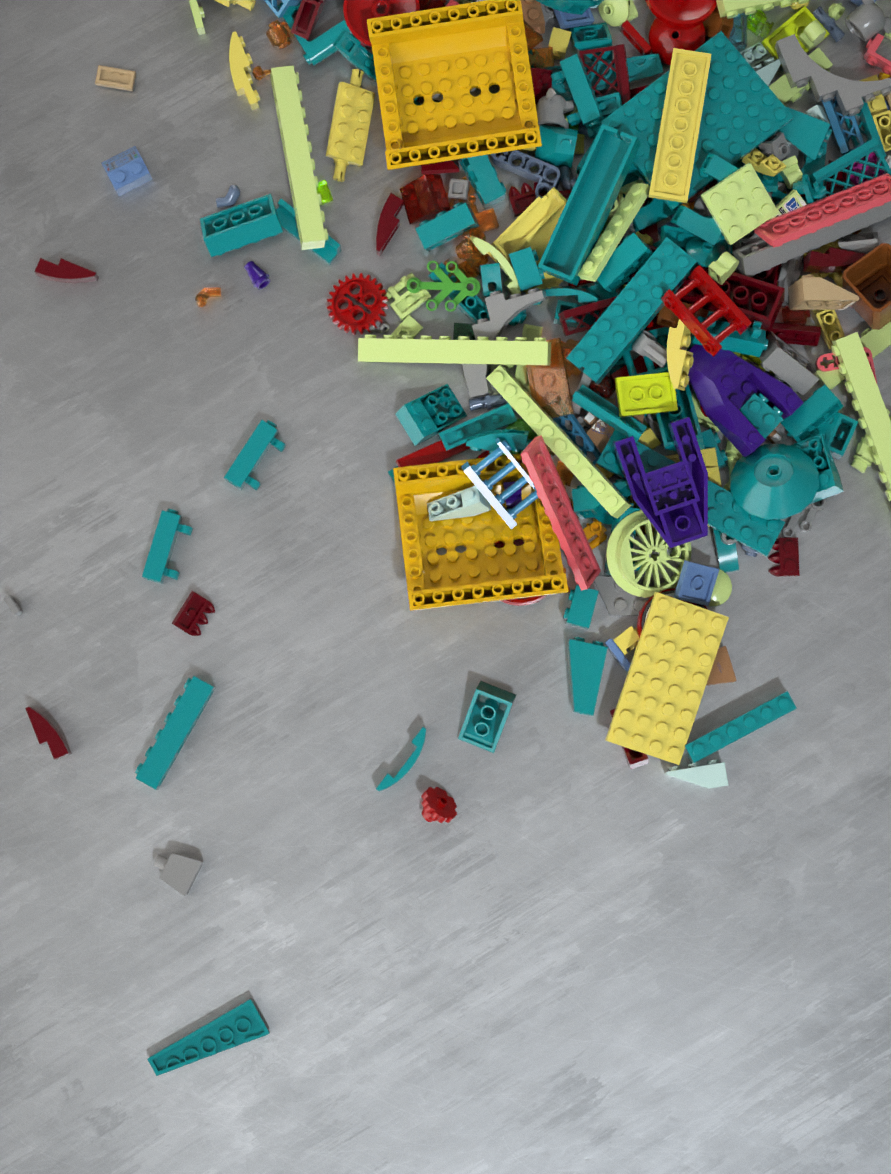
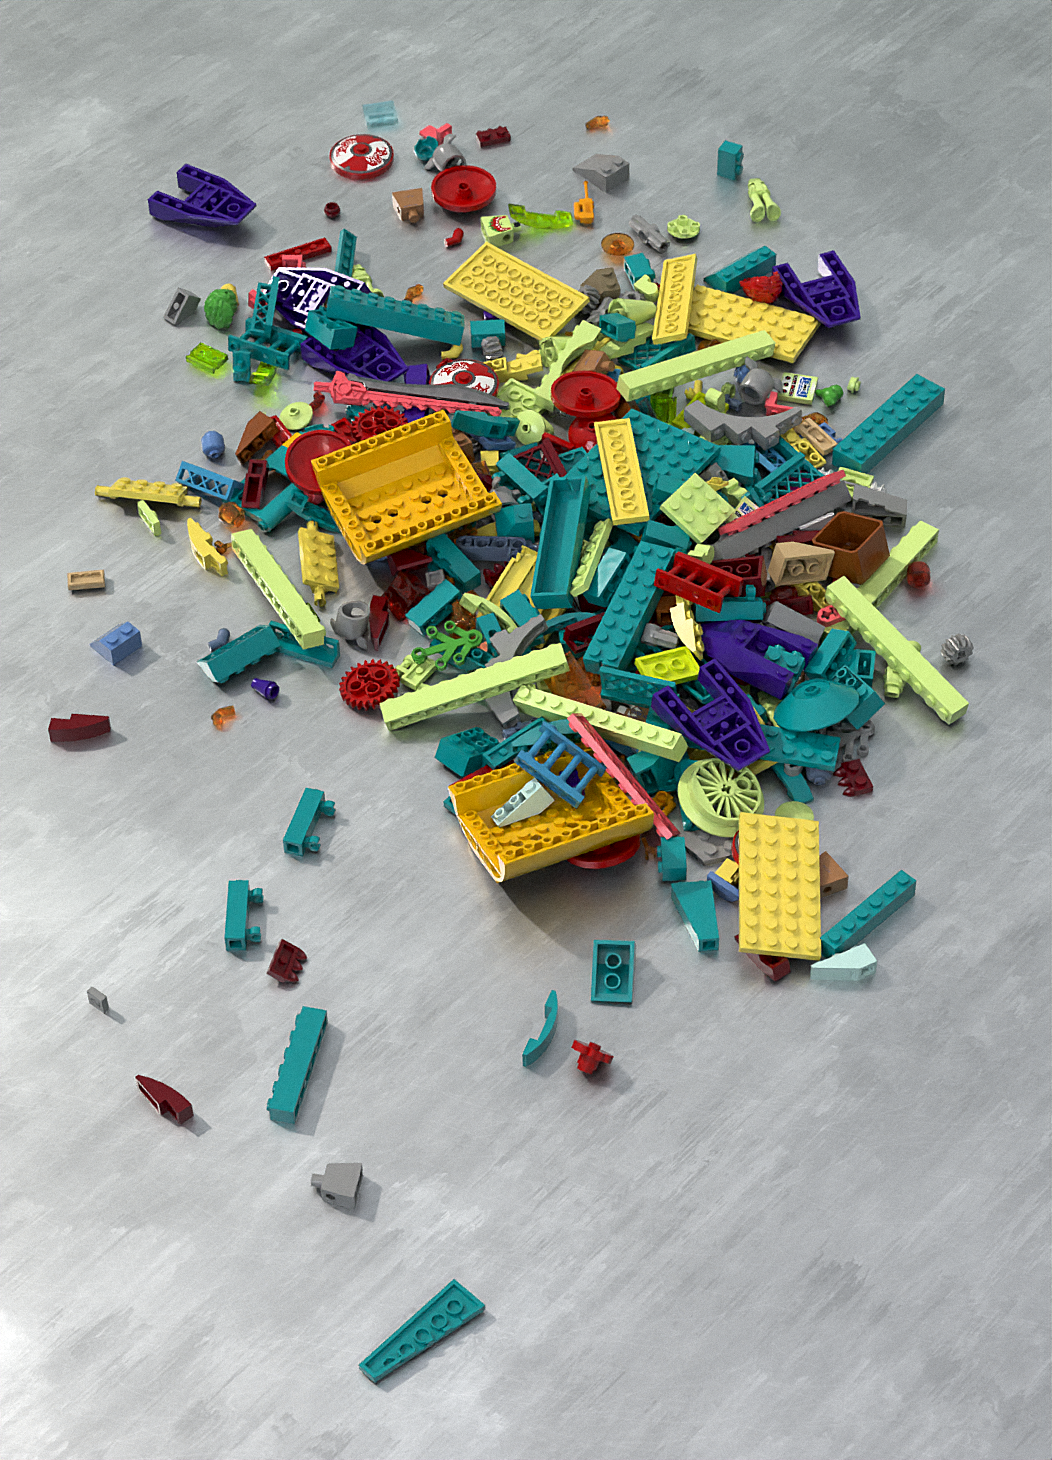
camera: 10 degrees left, 35 degrees down
medium blue plate [674,560,719,606] -> none
none -> light grey piece [330,601,370,650]

